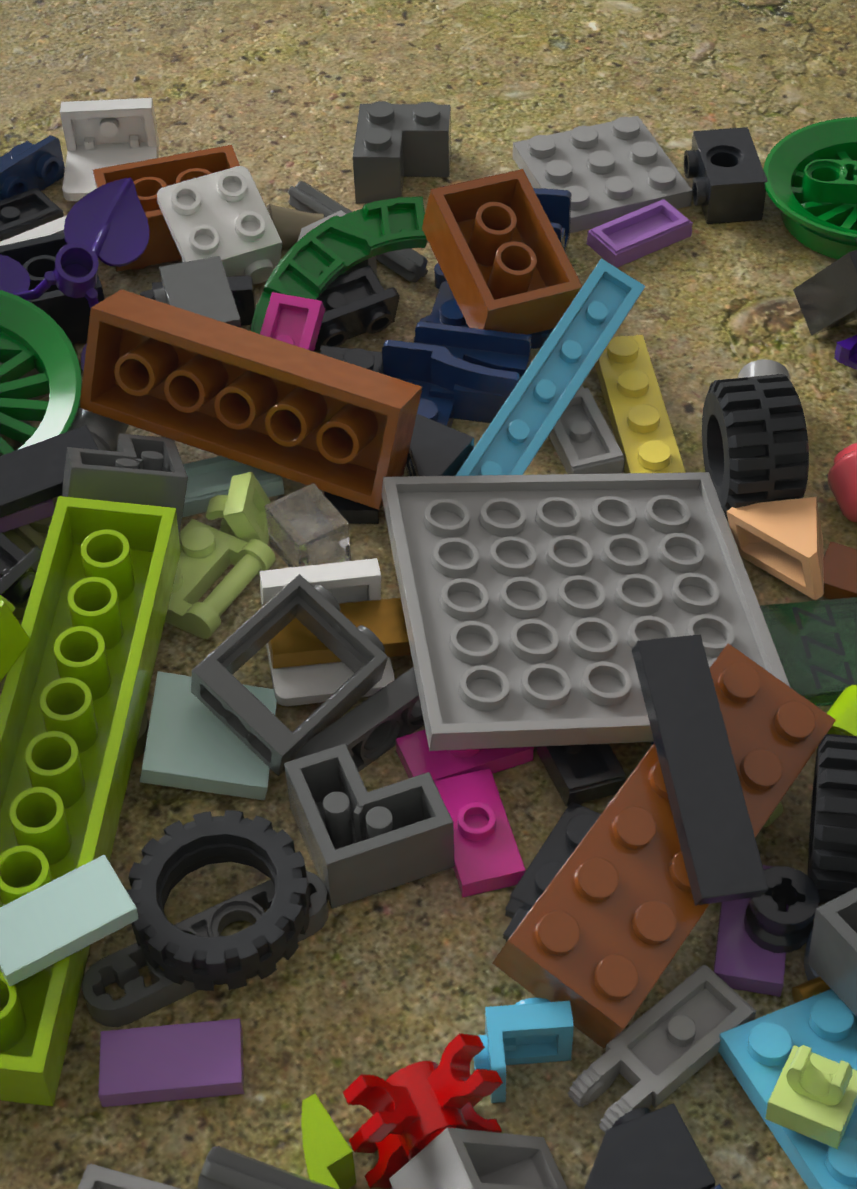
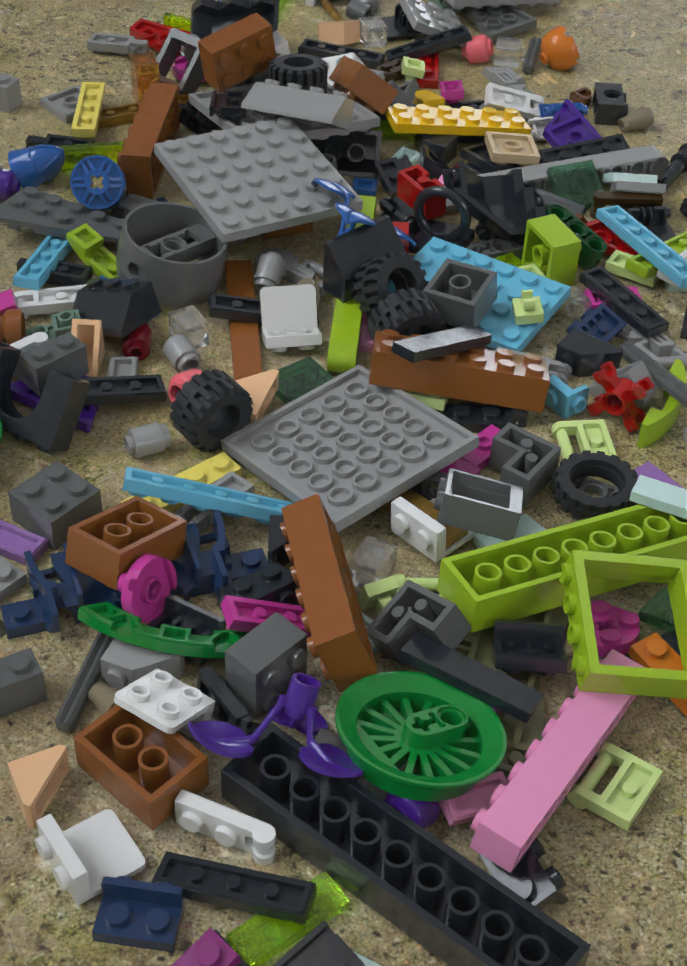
camera: 125 degrees left, 5 degrees down
none -> light nougat slope [7,744,70,829]
none -> dark grey brick [8,460,103,551]
none -> dark pink plate [117,553,177,624]
none -> yellowish green plate [551,419,617,460]

